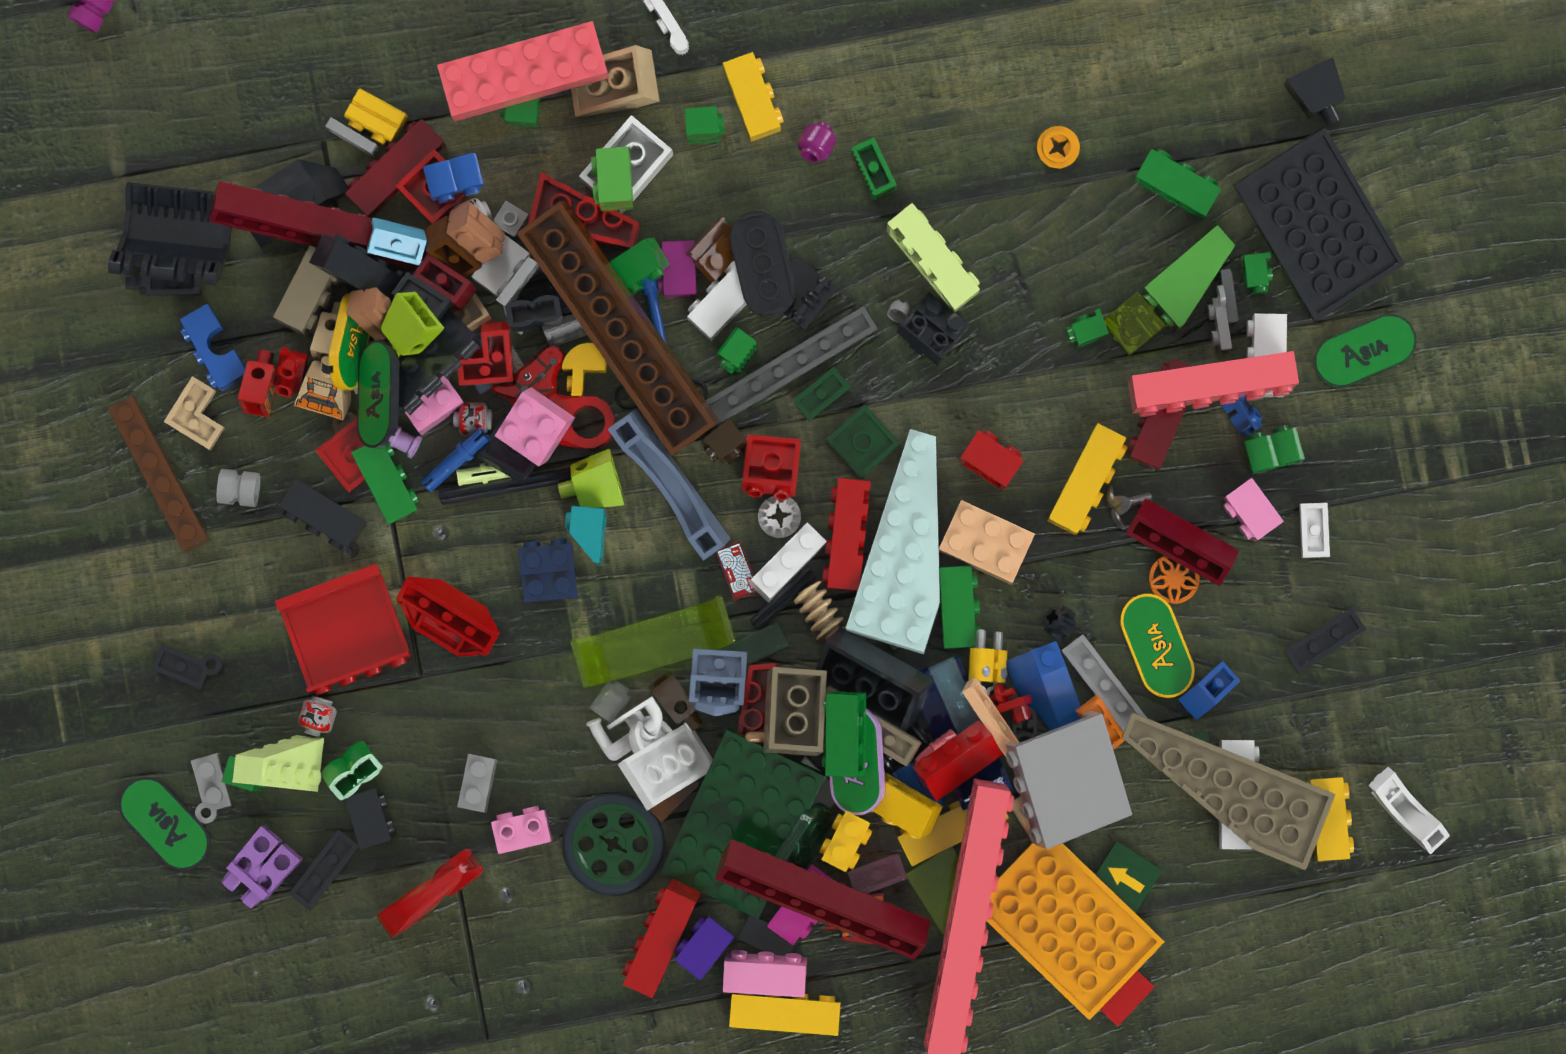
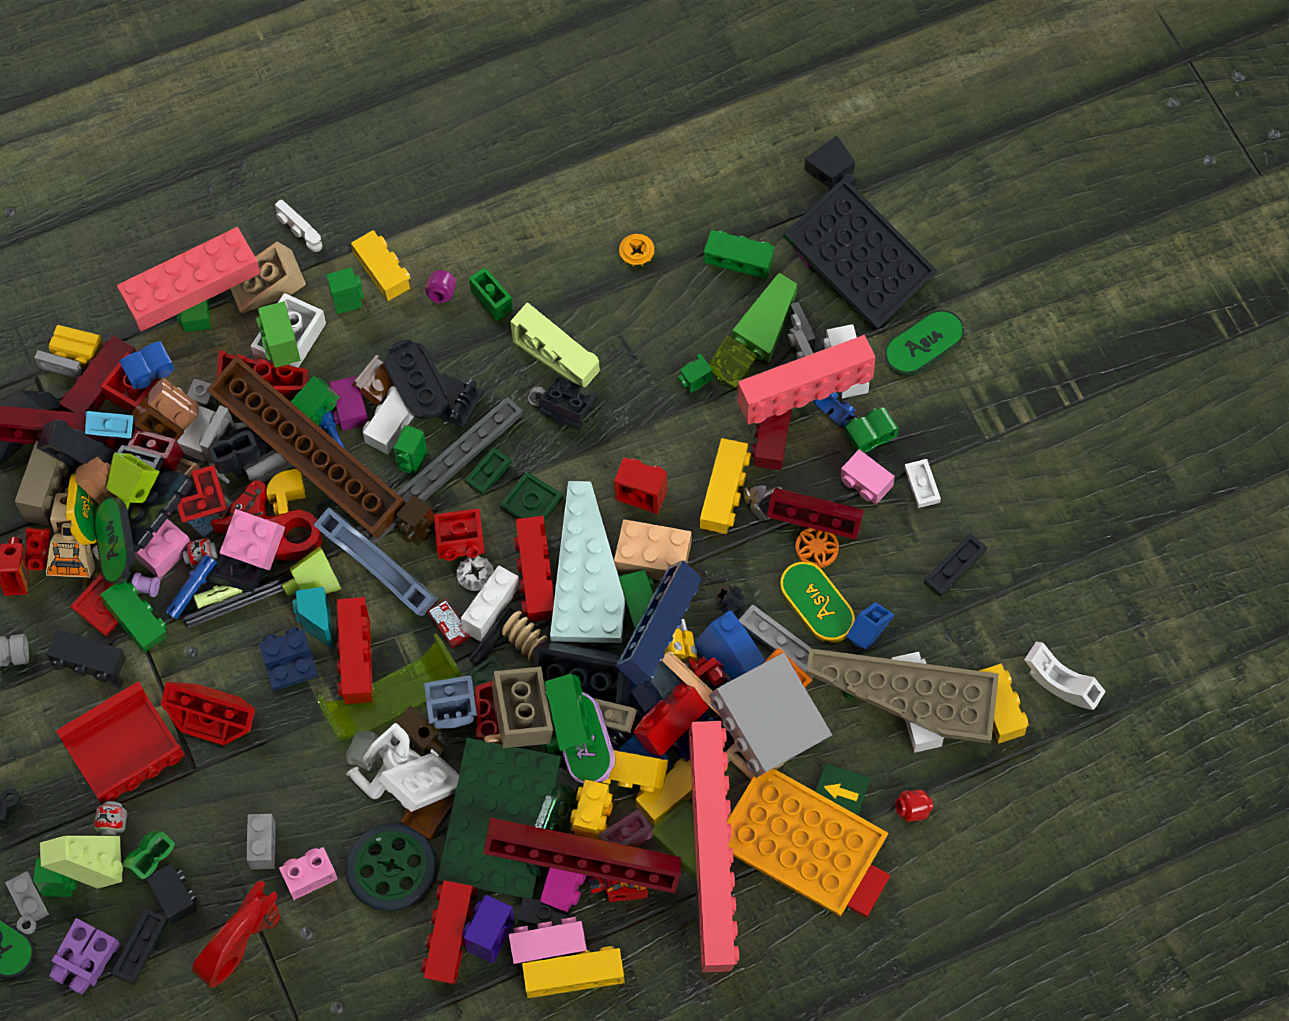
camera: 15 degrees left, 20 degrees down
green brick [1241,252,1273,294] -> none
none -> red wedge [336,597,373,704]
none -> dark blue brick [616,560,702,685]
none -> red head [895,789,933,822]

